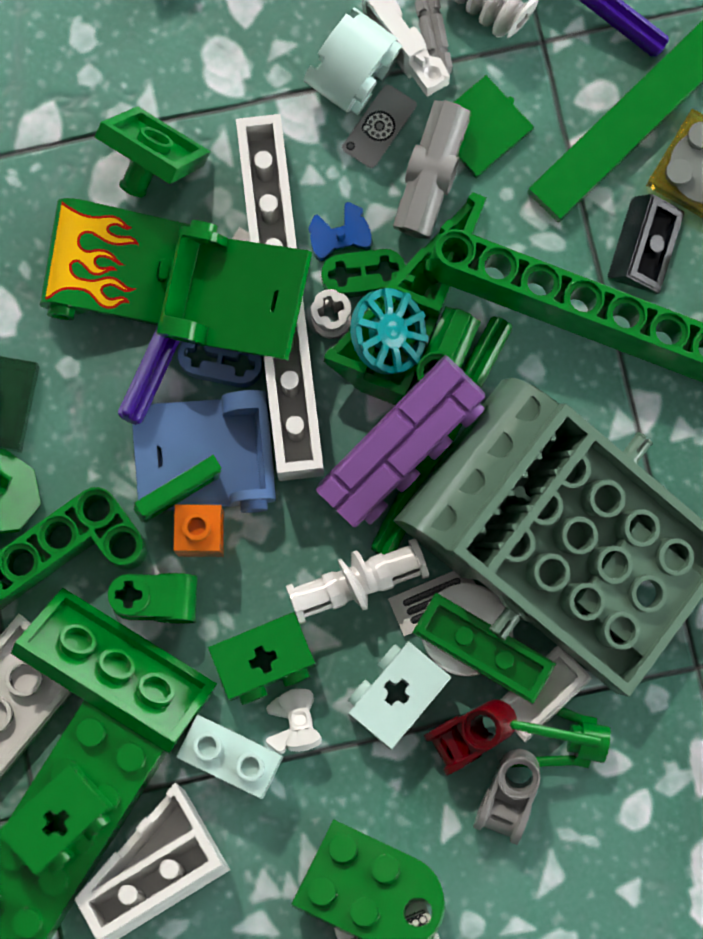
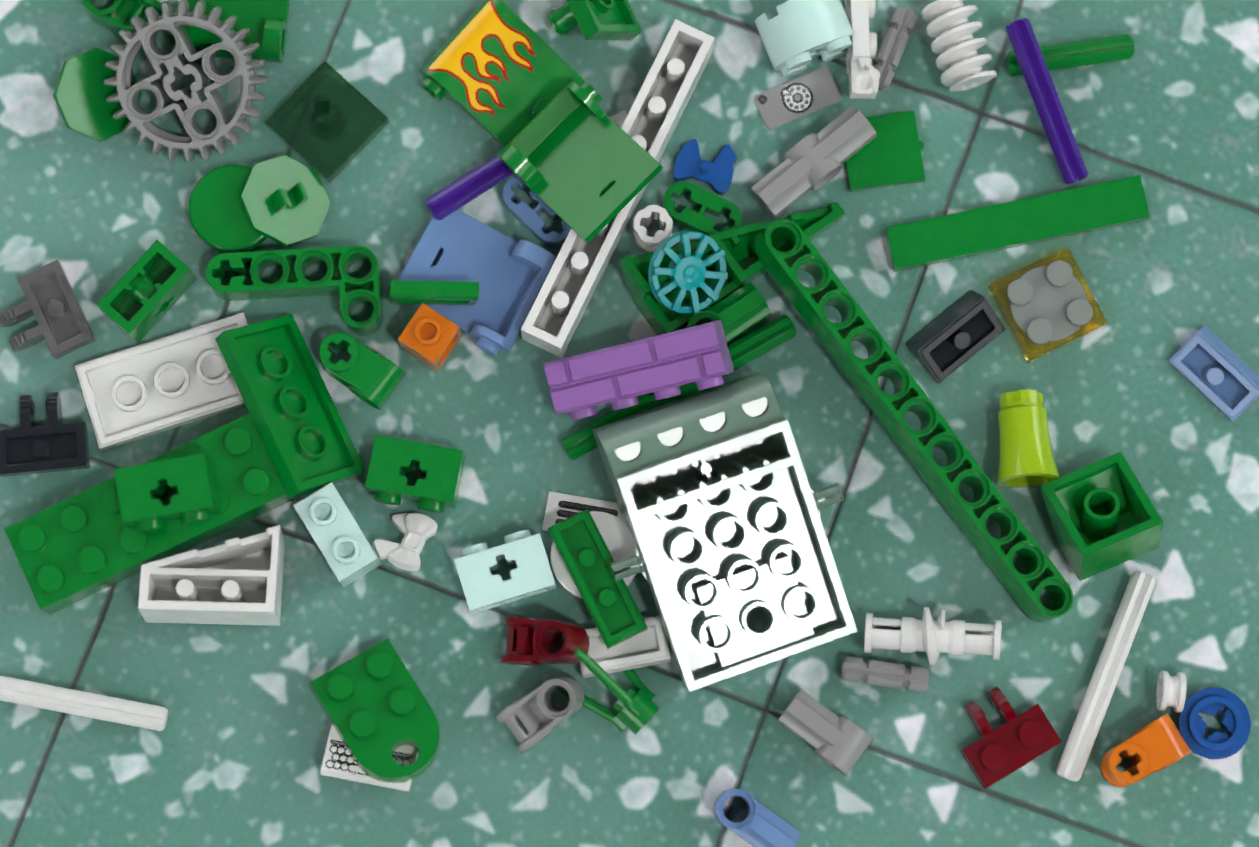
camera: 30 degrees right, 0 degrees up
white piece [286,538,429,624] -> none

